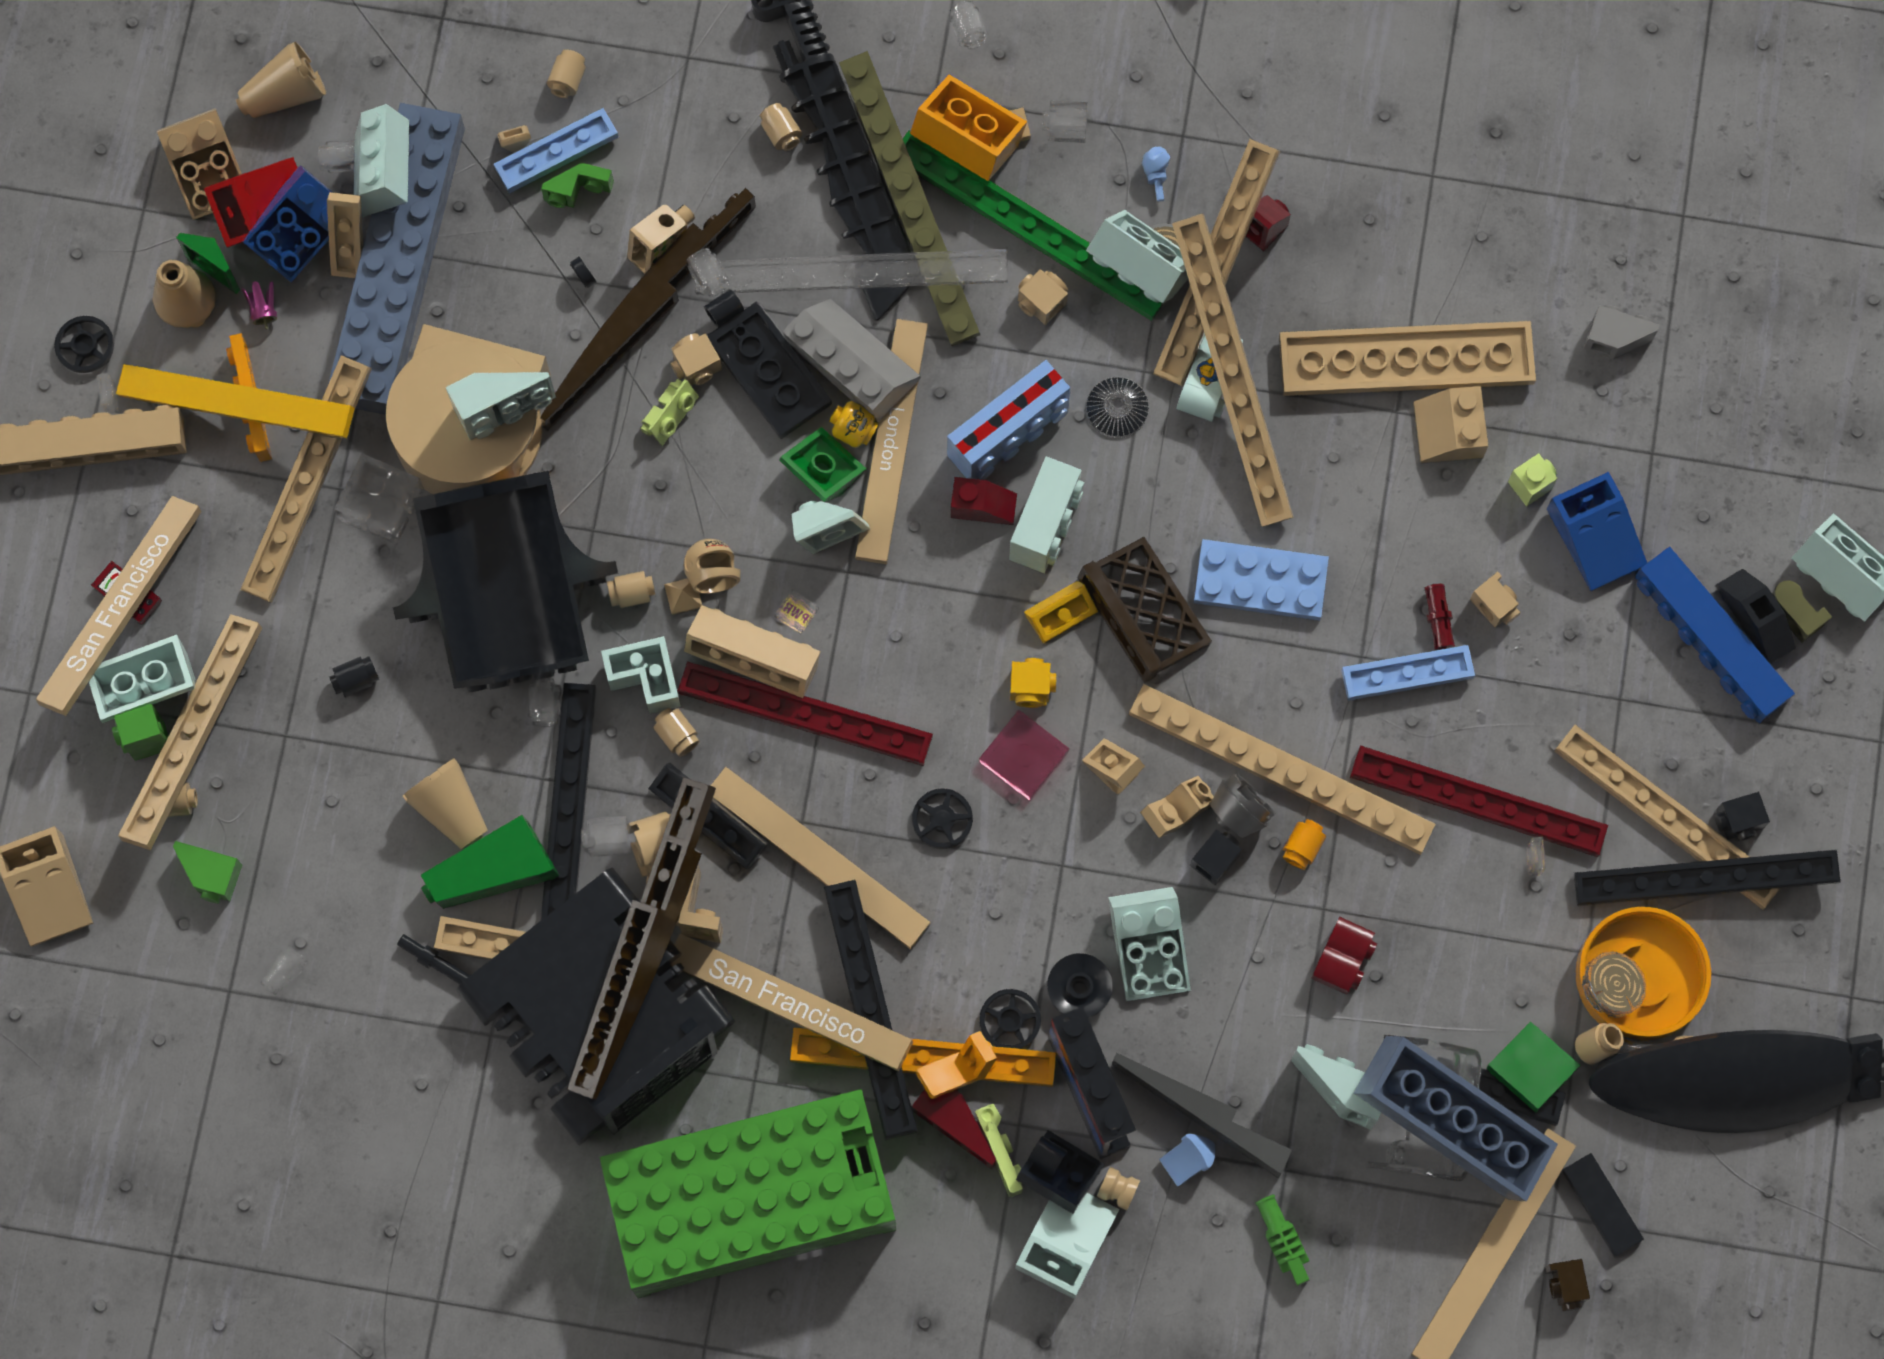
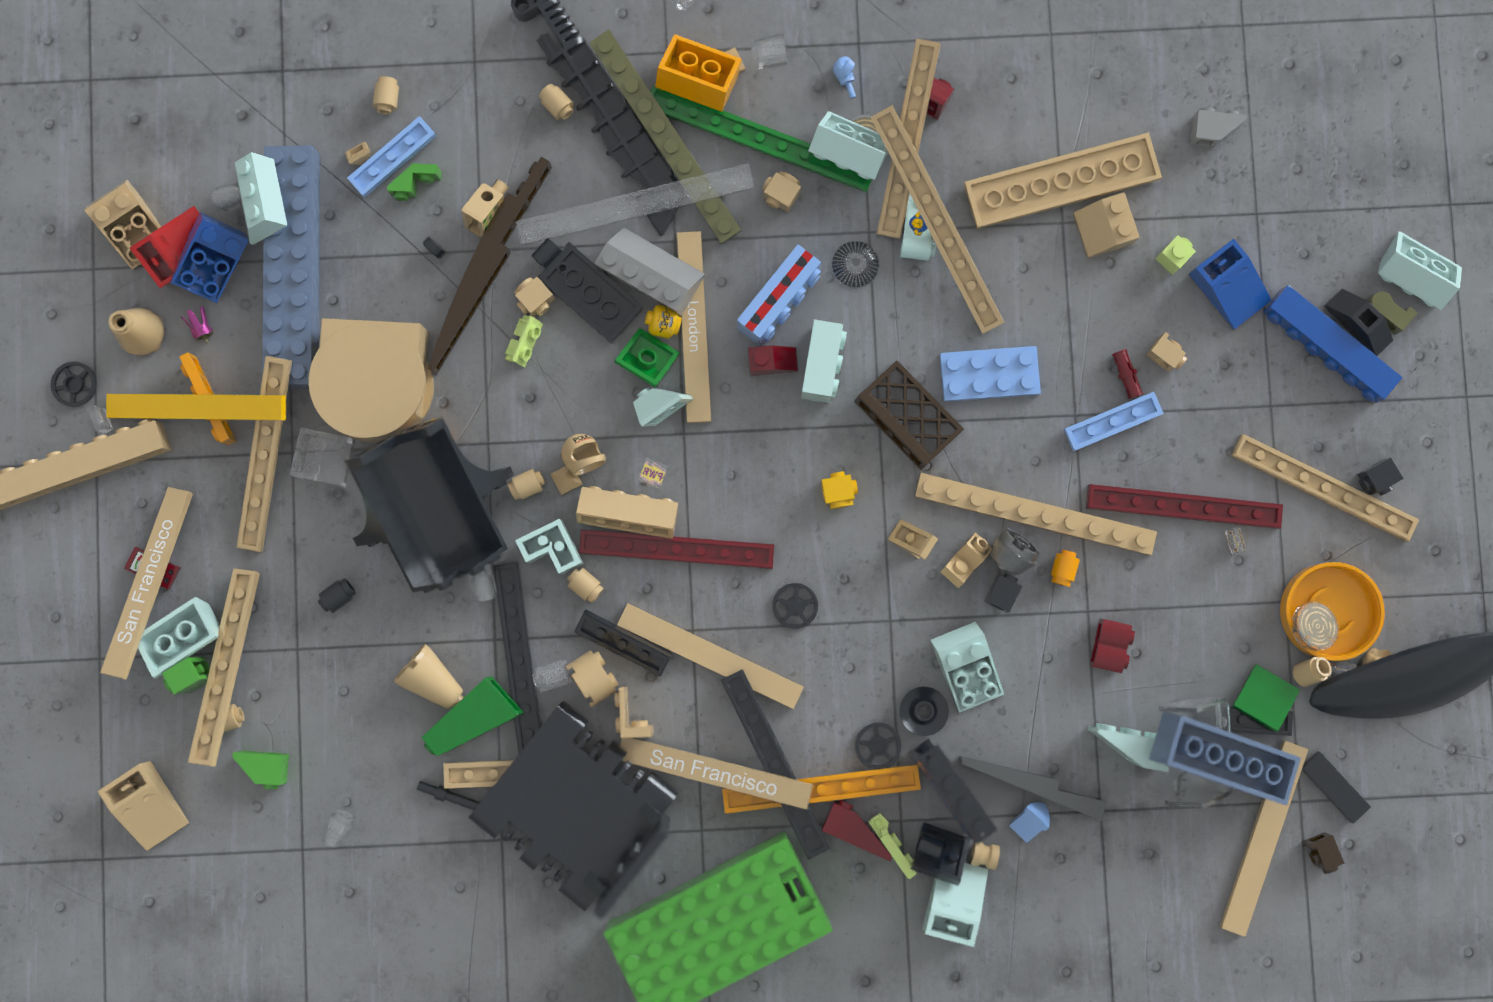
camera: 10 degrees left, 10 degrees up
green slope [176,233,240,294] -> none
tan cone [236,41,326,118] -> none
tan plate [327,192,363,278] -> none
light aqua slope [446,372,556,440] -> none
dark brown slope [567,777,716,1100] -> none
clear brick [687,248,729,298] -> none
light orange bracket [916,1031,997,1099] -> none
clear pink tile [979,710,1069,800] -> none
yellow slope [1024,581,1098,643] -> none
bright green hinge [1255,1194,1310,1286] -> none
black tile [1574,850,1841,906] -> none

